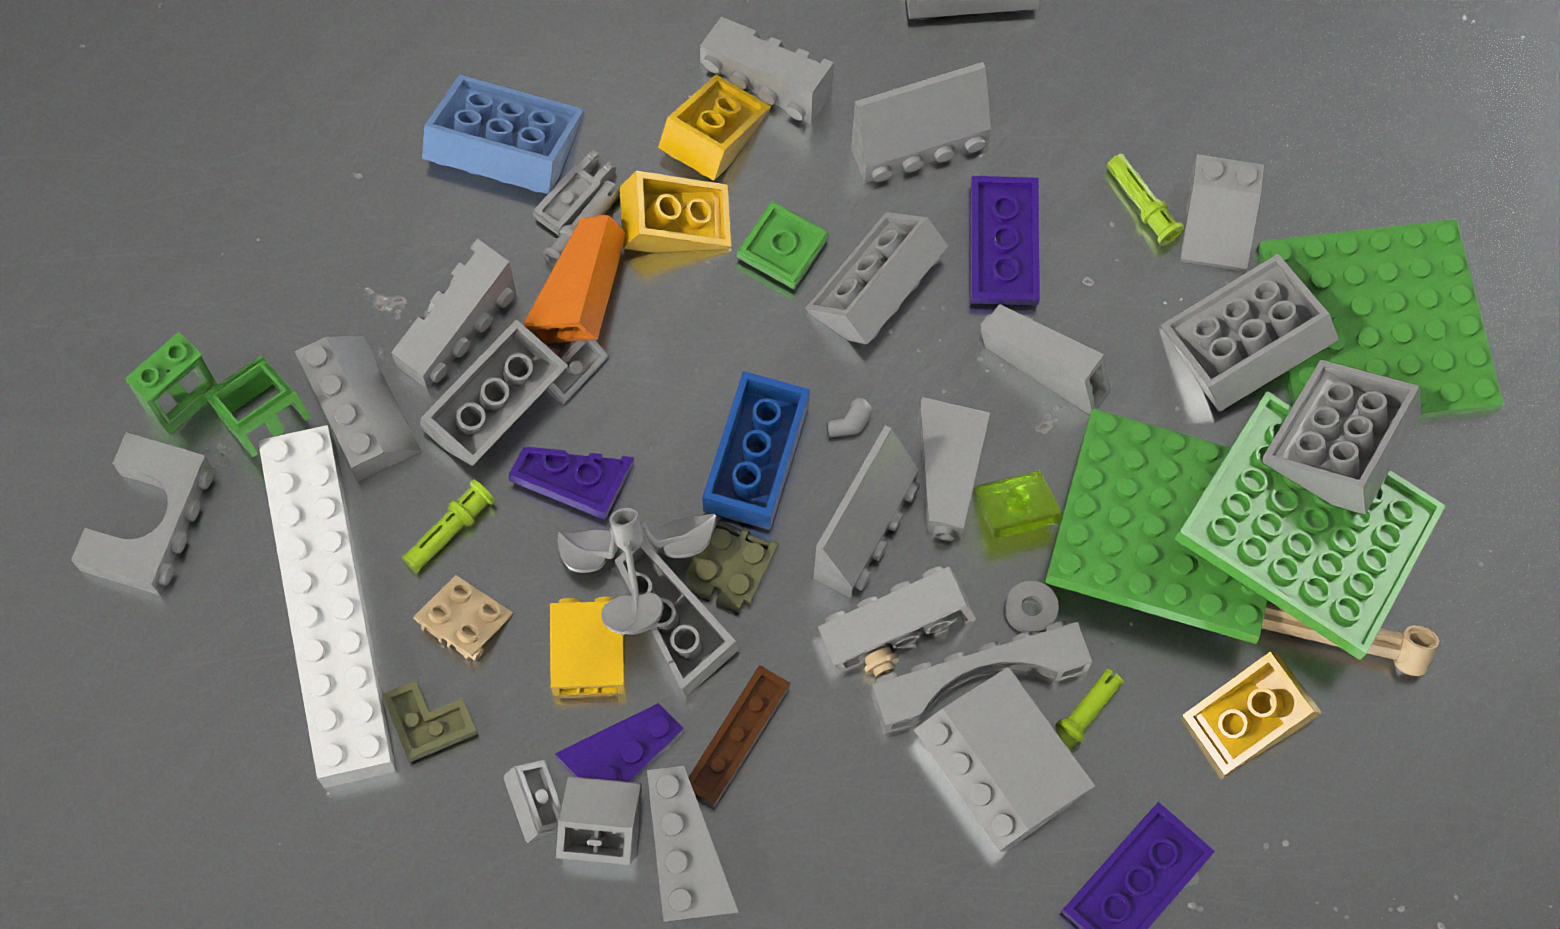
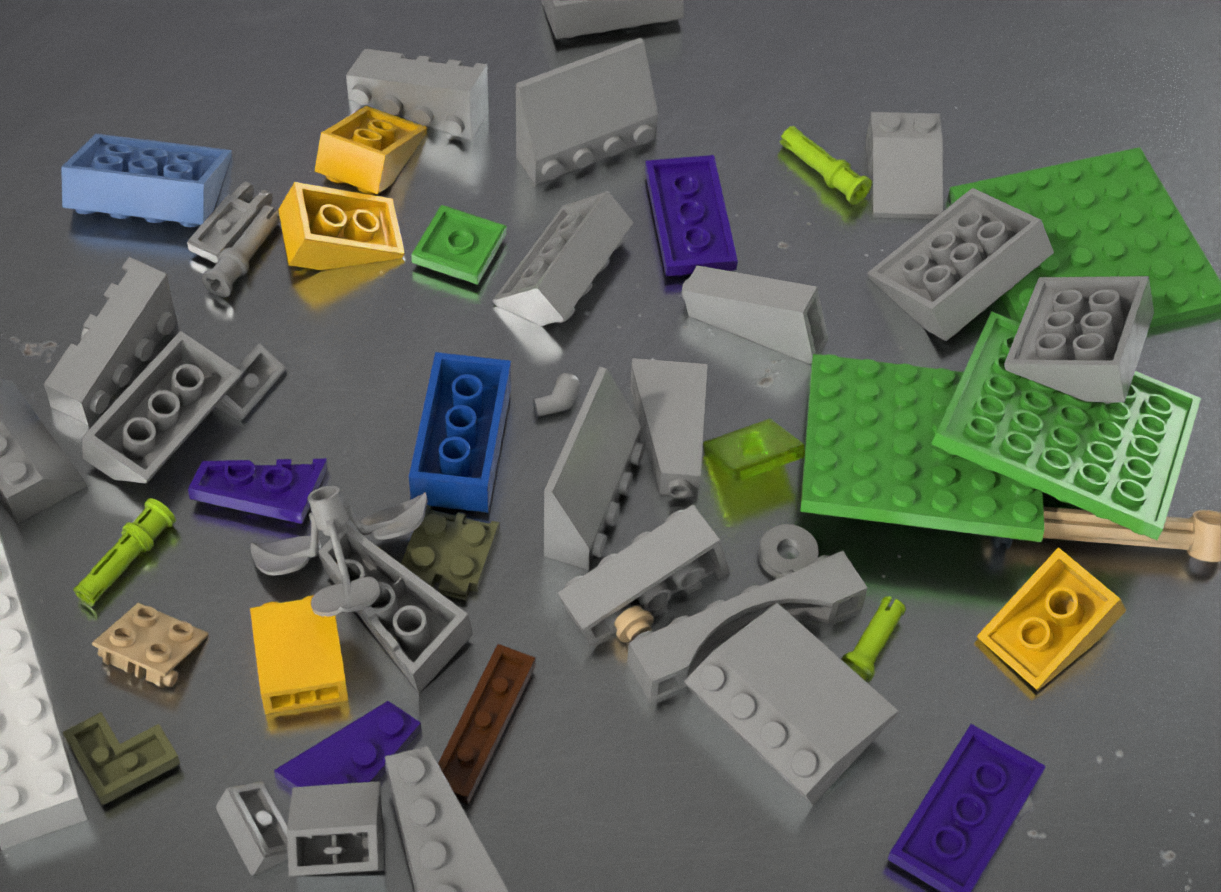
camera: 10 degrees left, 15 degrees down
orange slope [524,215,626,344] -> none

